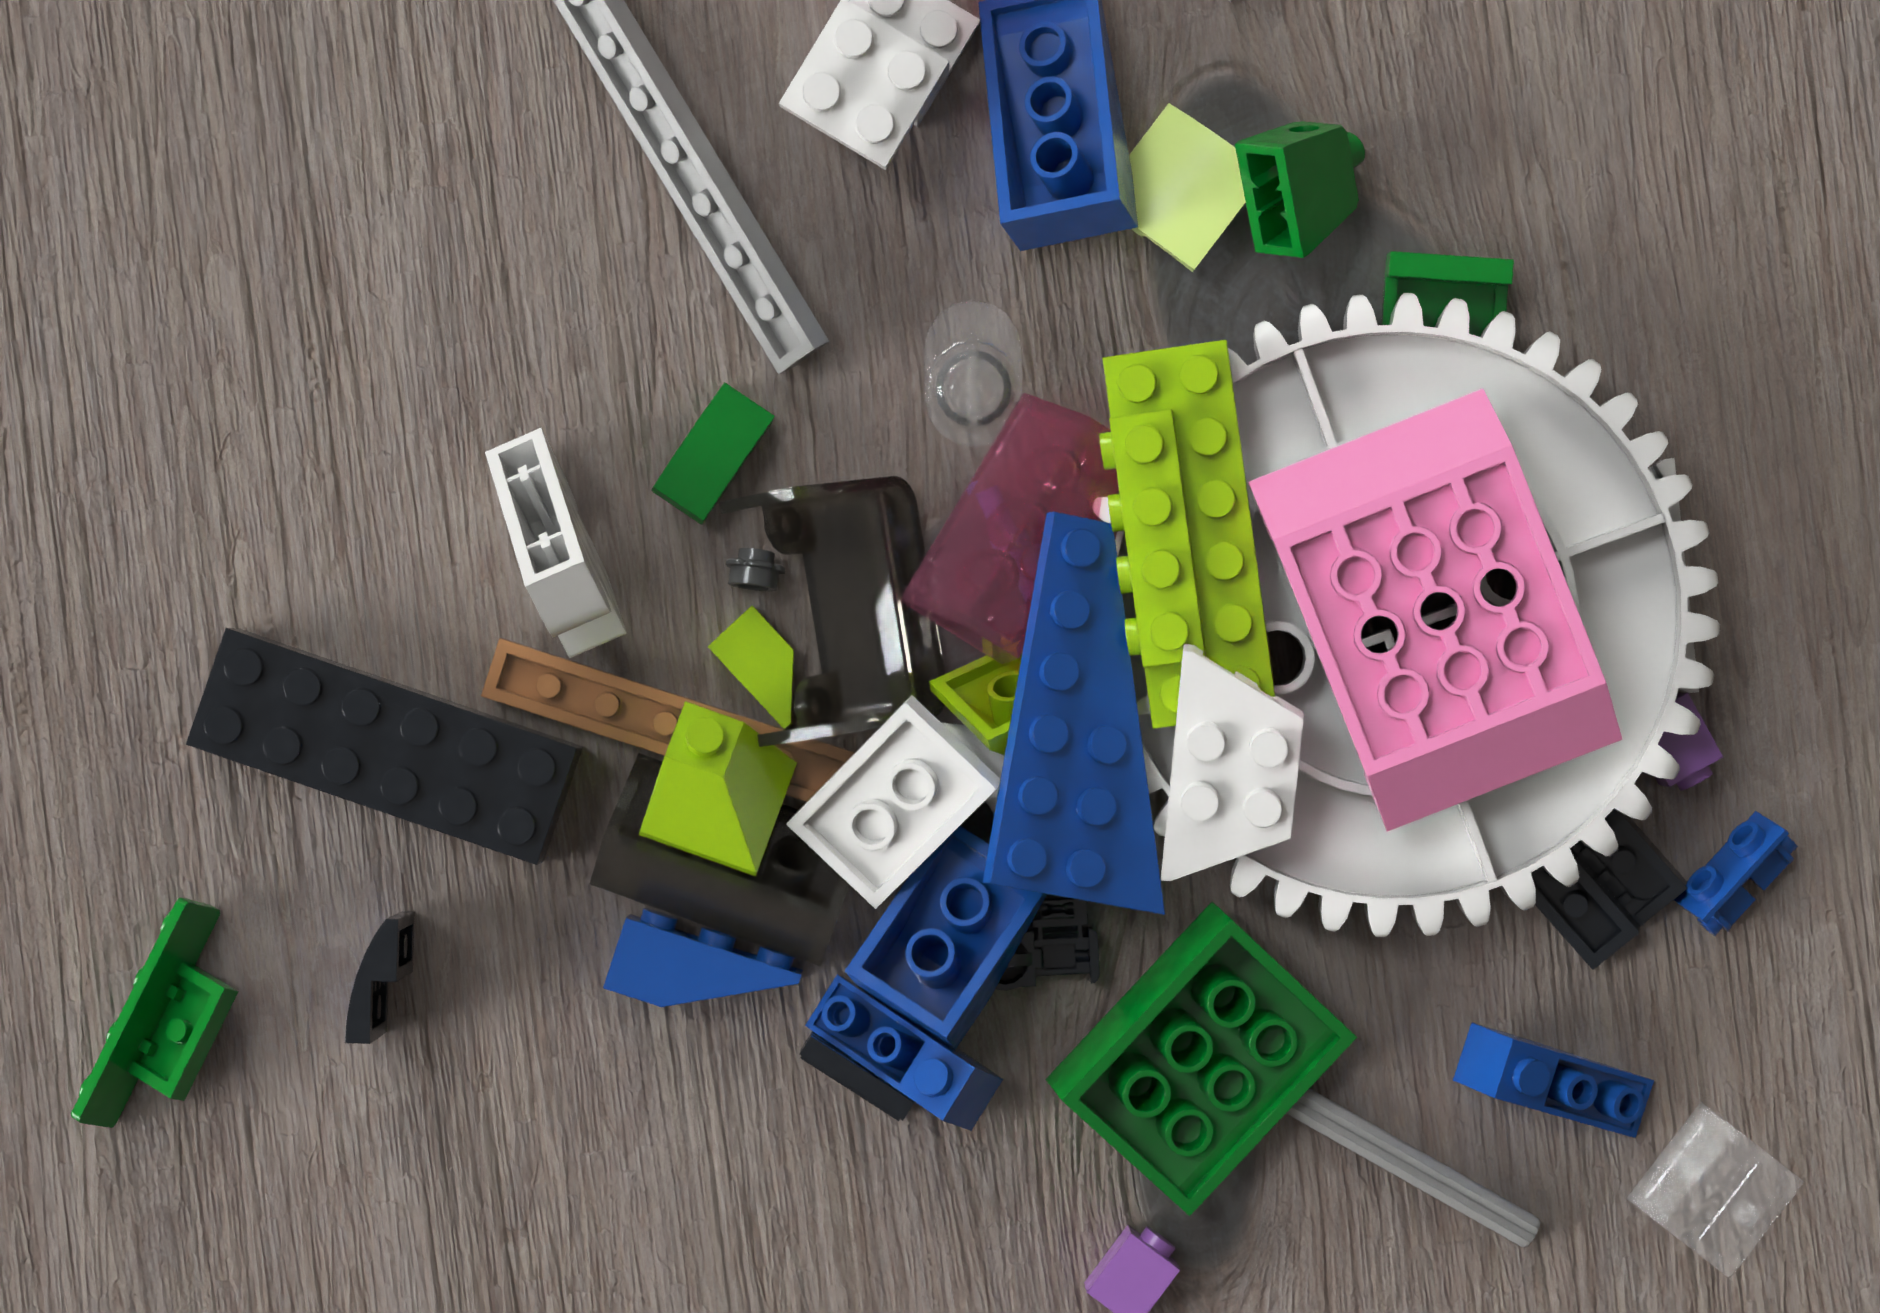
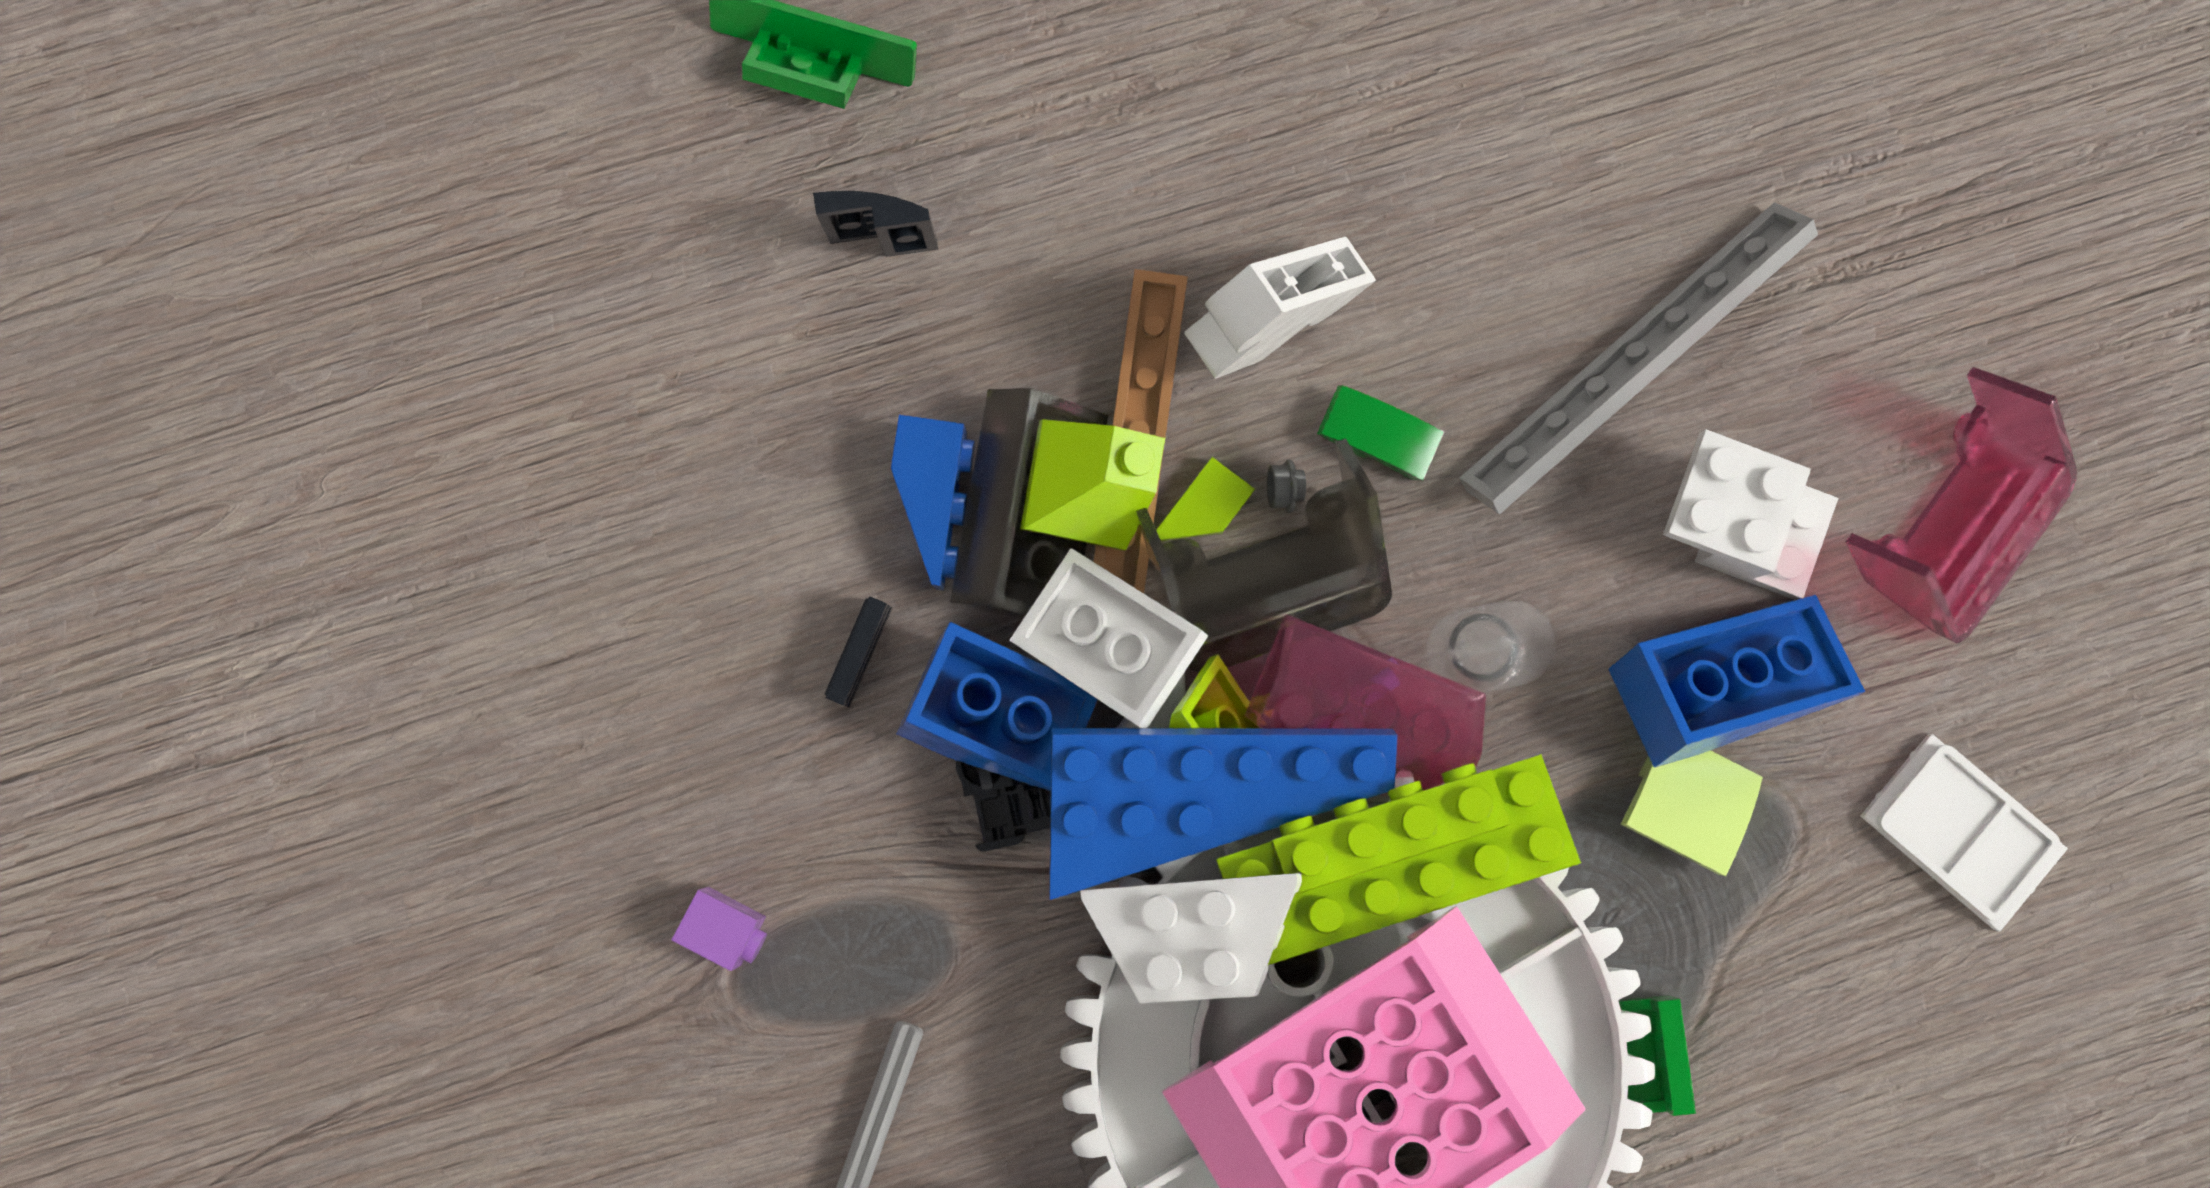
camera: 75 degrees right, 5 degrees down
black brick [186,628,583,865] -> none
blue slope [805,974,1003,1131] -> none
green slope [1045,902,1357,1216] -> none
green torso [1235,121,1365,258] -> none

